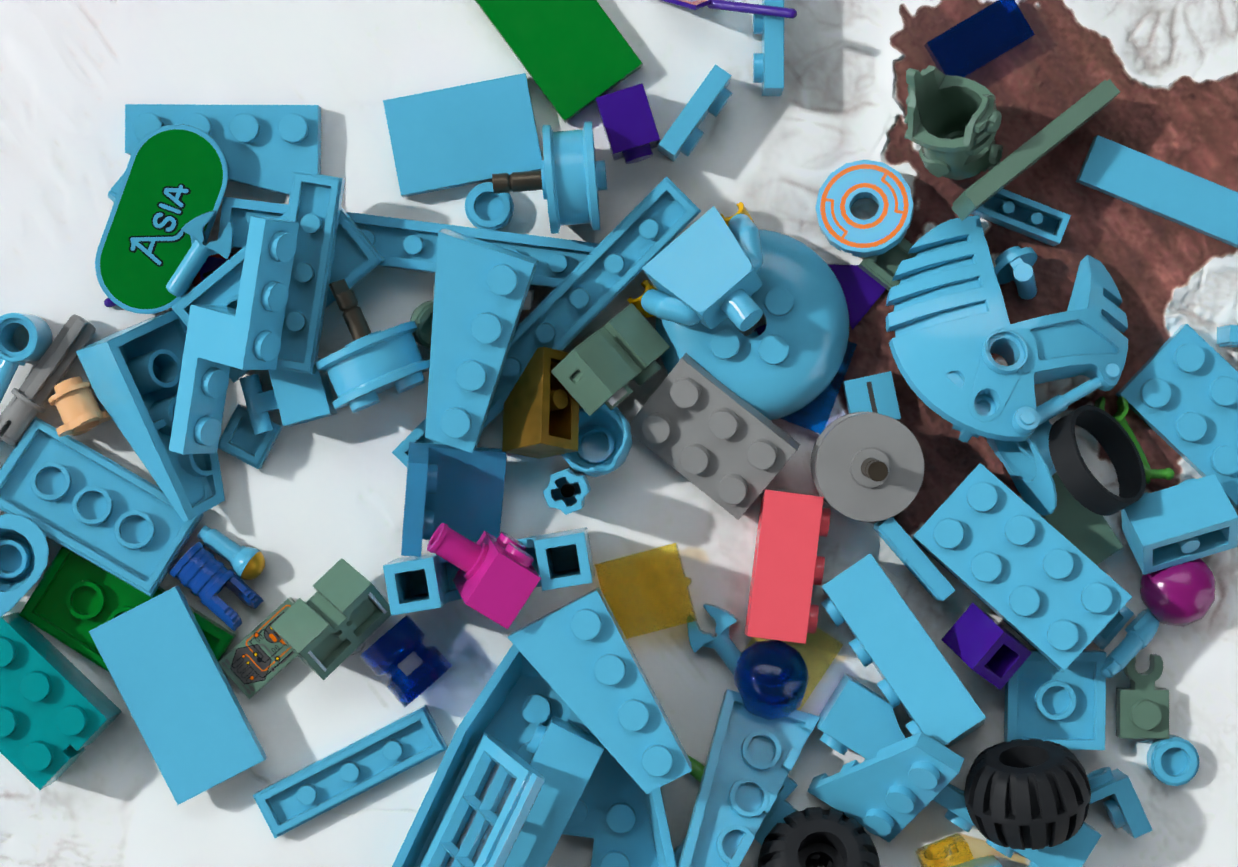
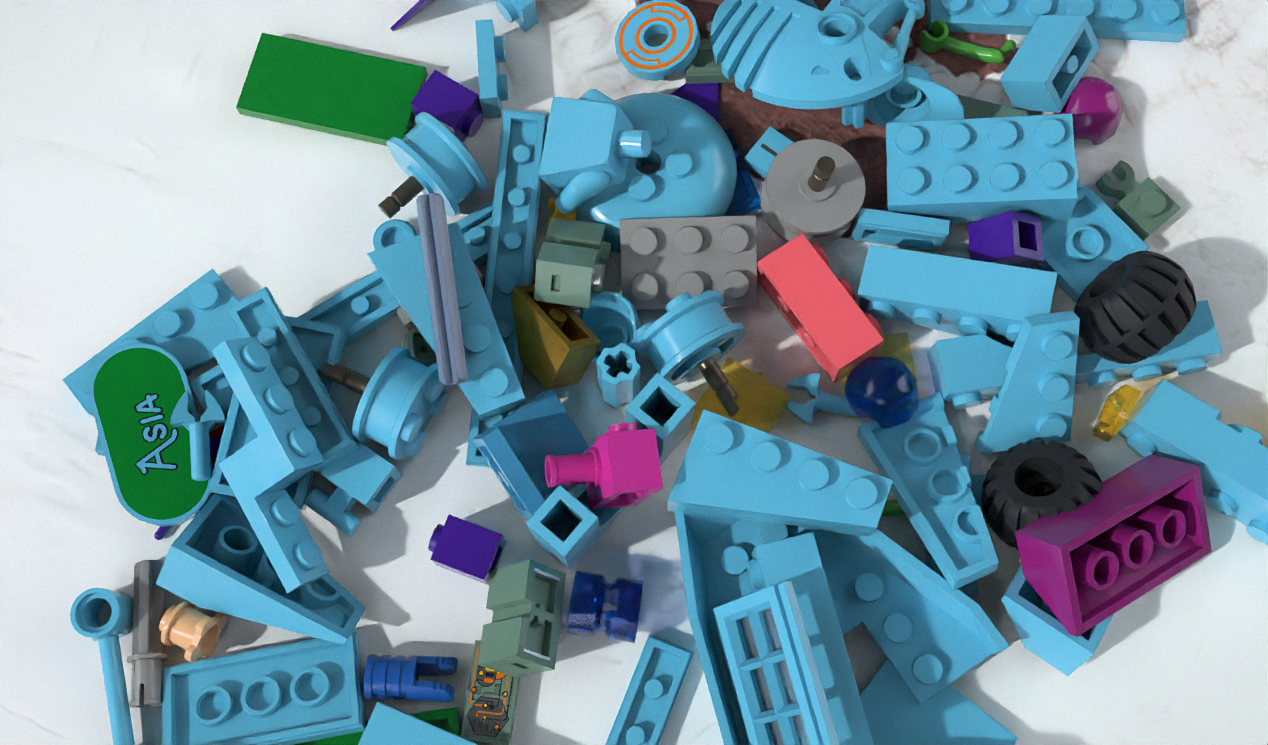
camera: 35 degrees left, 15 degrees down
medium azure piece [197,525,265,580] -> none
medium azure tile [218,404,283,469] -> none
medium azure tile [383,73,542,197] -> none
black tyre [1048,405,1146,516] -> none
medium azure bracket [1087,767,1153,838] -> none
medium azure piece [1100,609,1159,678] -> none
medium azure tile [1147,735,1199,786] -> none
none -> sand blue axle [416,193,468,385]
none -> dark purple brick [428,514,507,585]
none -> medium azure wheel [633,290,746,417]

